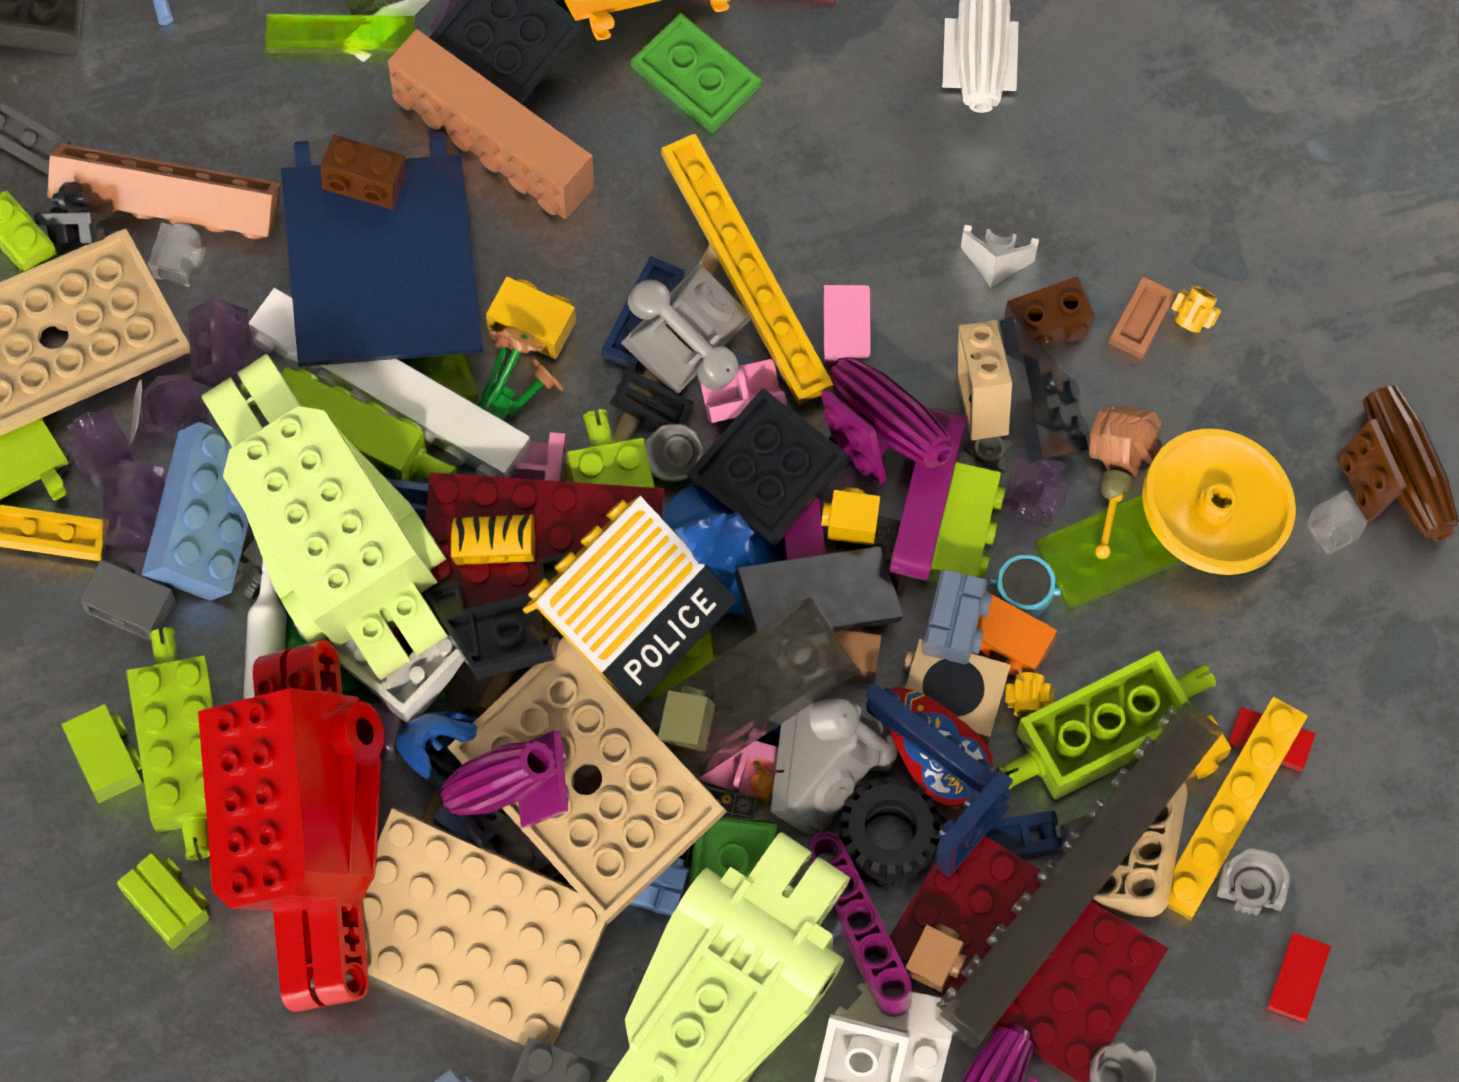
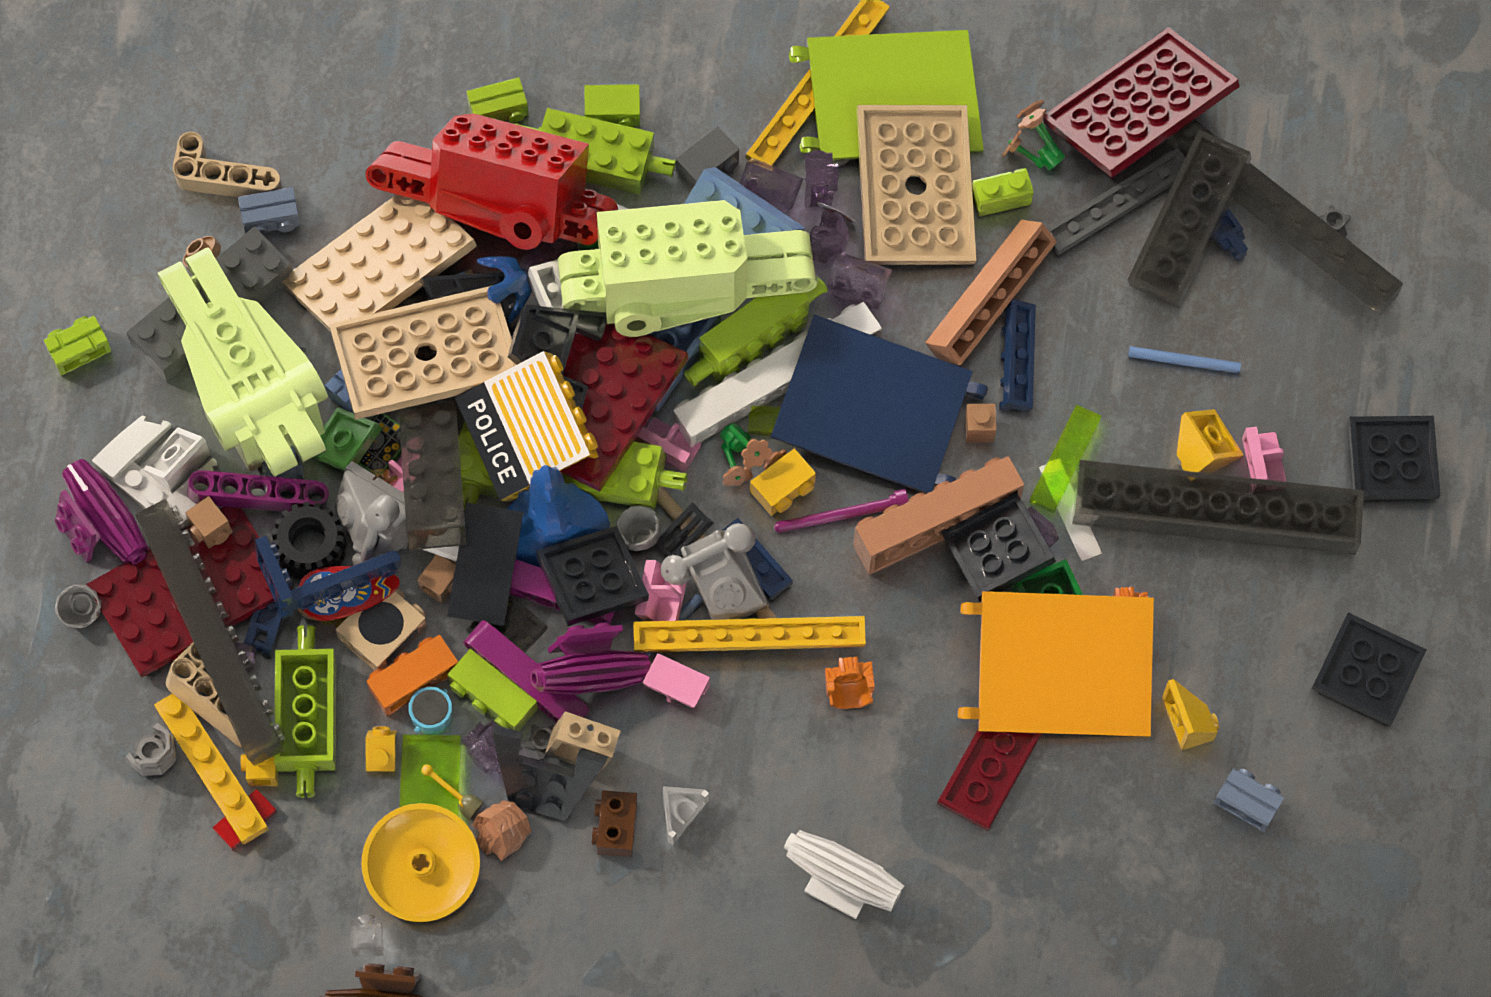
camera: 115 degrees right, 0 degrees up
black hips [34,182,113,244] -> none
clear brick [148,223,206,287] -> none
reddish brown brick [320,134,406,210] -> none
magenta plate [441,730,569,828] -> none
yellow brick [451,515,535,565] -> none
bright green tile [630,12,762,134] -> none
olive brick [658,686,716,752] -> none
yellow brick [821,488,880,546] -> none
sand blue brick [922,569,992,664] -> none
yellow gear [1005,672,1054,718] -> none
nougat tile [1108,276,1177,360] -> none
yellow gear [1171,285,1221,333] -> none
red tile [1267,932,1331,1023] -> none
none -> yellow bracket [366,726,397,771]
none -> magenta piece [774,489,909,533]
none -> orange hair [825,657,875,709]
none -> medium nougat brick [965,404,996,443]
none -> dark blue hinge [999,299,1036,412]

